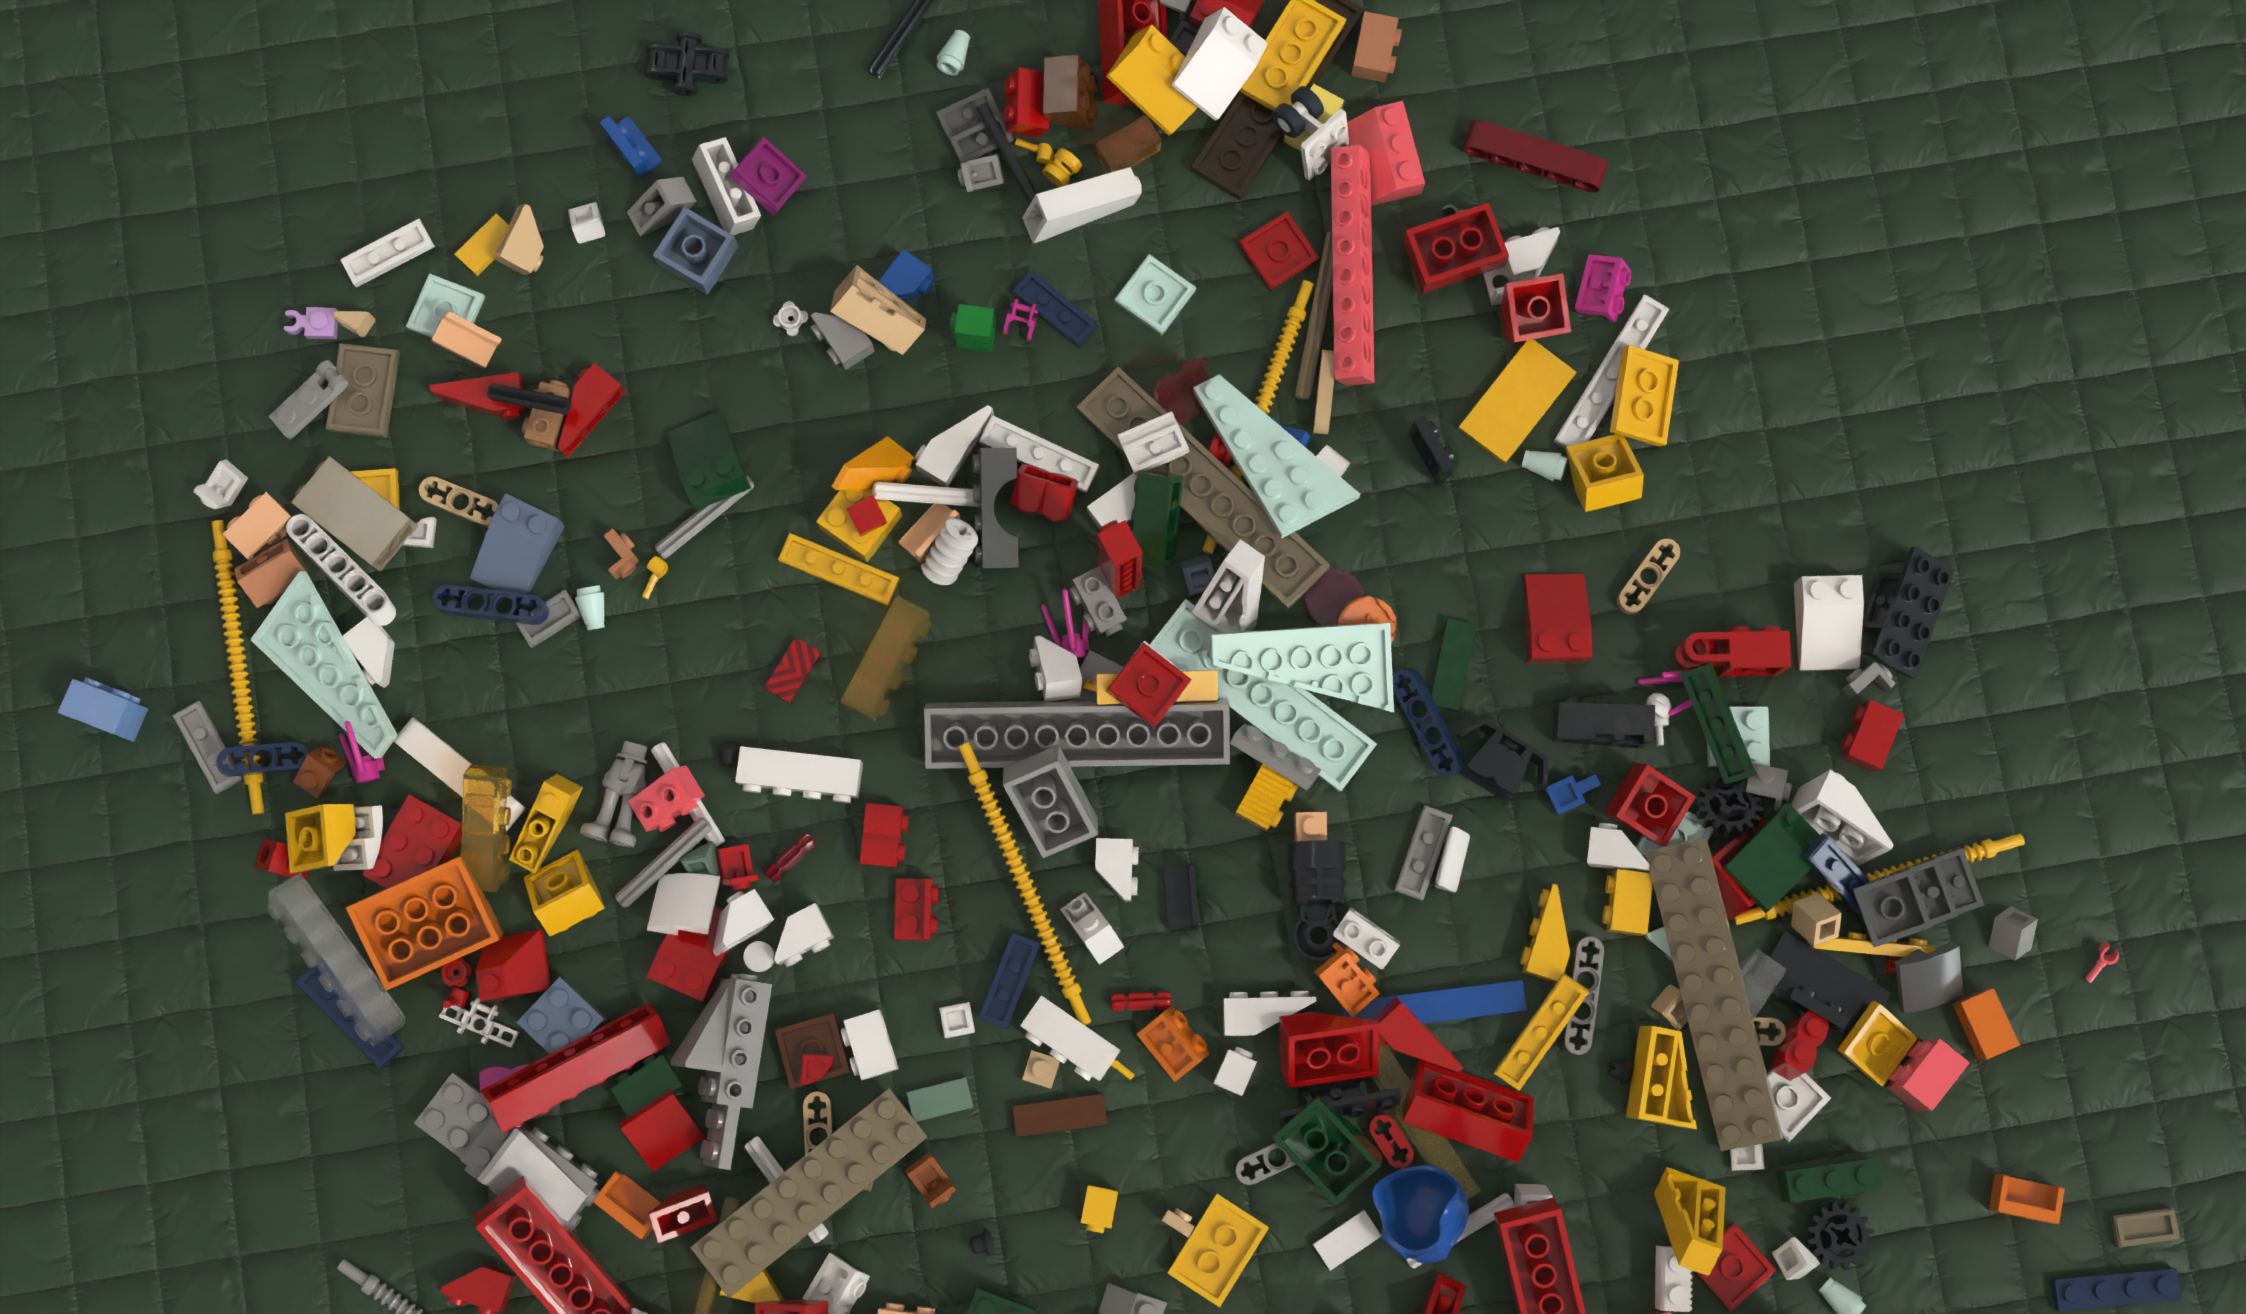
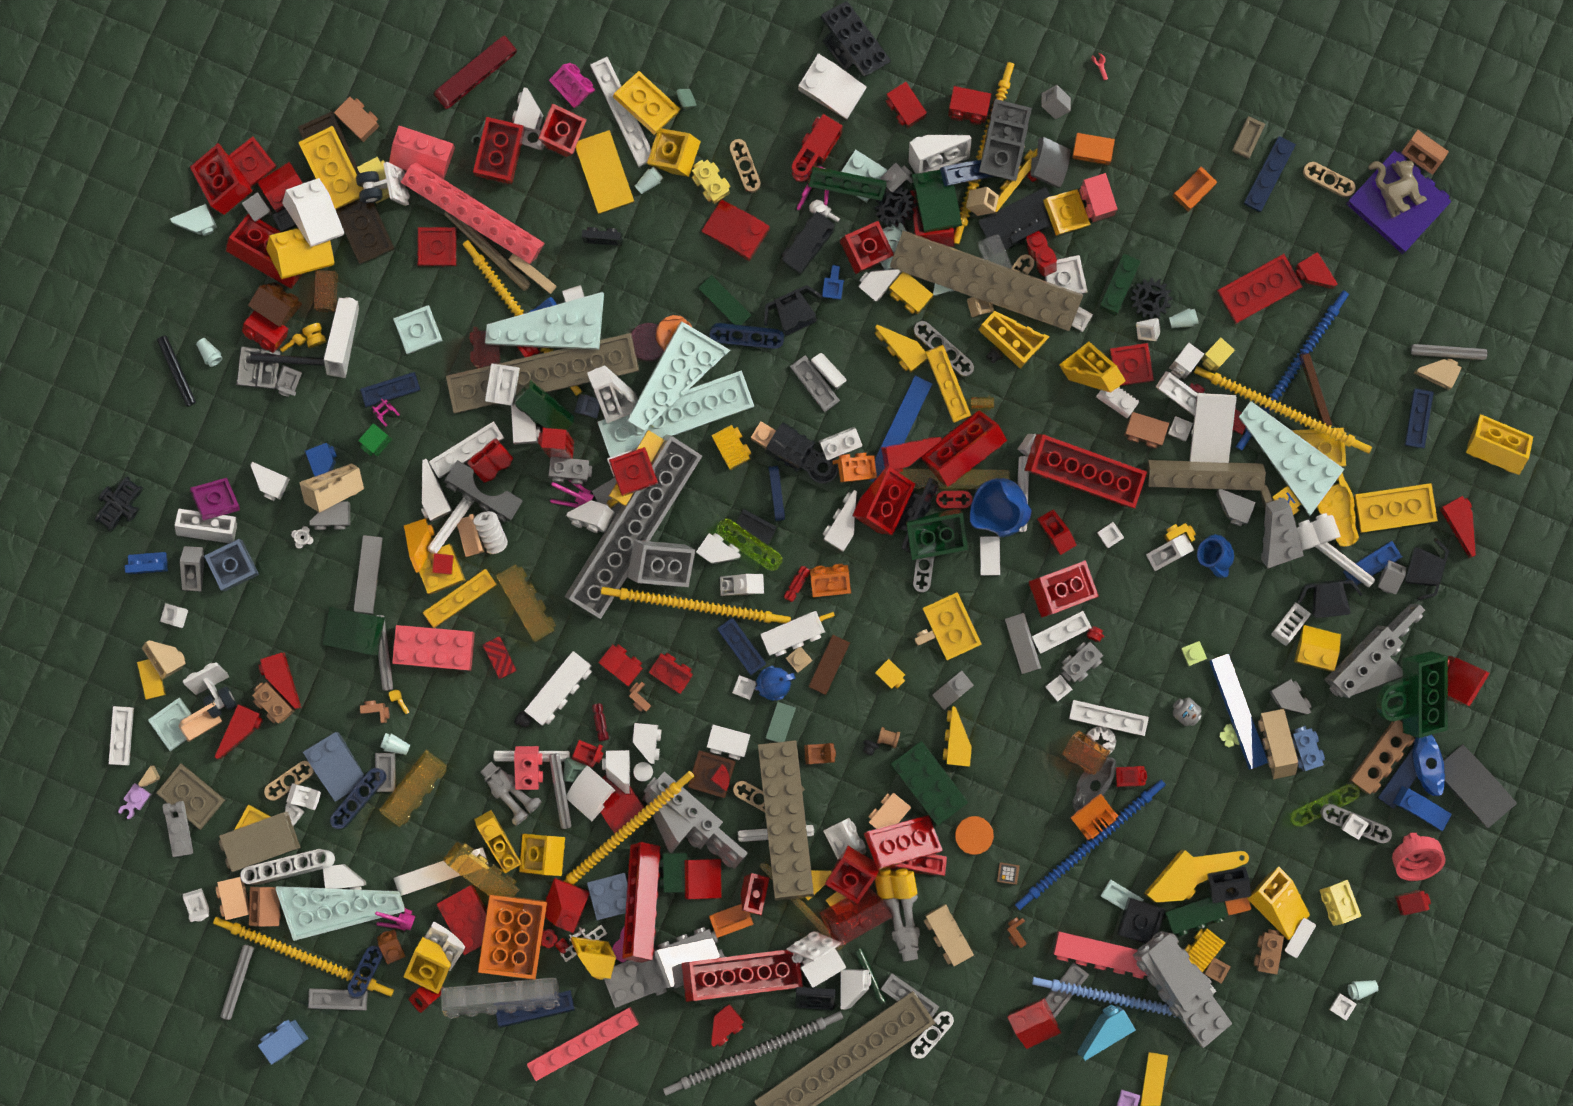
camera: 50 degrees left, 5 degrees up
black axle [487,383,572,415] -> none
white brick [1213,1046,1257,1096] -> none
light grey plate [1230,723,1321,790] -> none
light grey bracket [1842,661,1895,698] -> none
none -> white plate [183,663,237,718]
none -> light grey axle [221,945,253,1020]
none -> white slope [251,462,290,501]
none -> white bracket [286,783,321,810]
none -> light grey tile [354,535,383,614]
none -> clear yellow brick [379,749,447,827]
none -> coral brick [392,625,475,671]
none -> coral brick [527,1007,639,1081]
none -> yellow hose [564,771,694,885]
none -> yellow slope [571,937,616,980]
none -> nougat bracket [629,682,652,712]
none -> sand green slope [676,89,697,111]
none -> light yellow brick [691,159,731,204]
none -> clear neon green beam [716,519,783,571]
none -> blue helmet [755,666,795,701]
none -> dark blue beam [769,465,785,521]
none -> medium nougat bush [877,727,900,749]
none -> red brick [948,86,991,125]
none -> clear yellow pin [971,395,994,411]

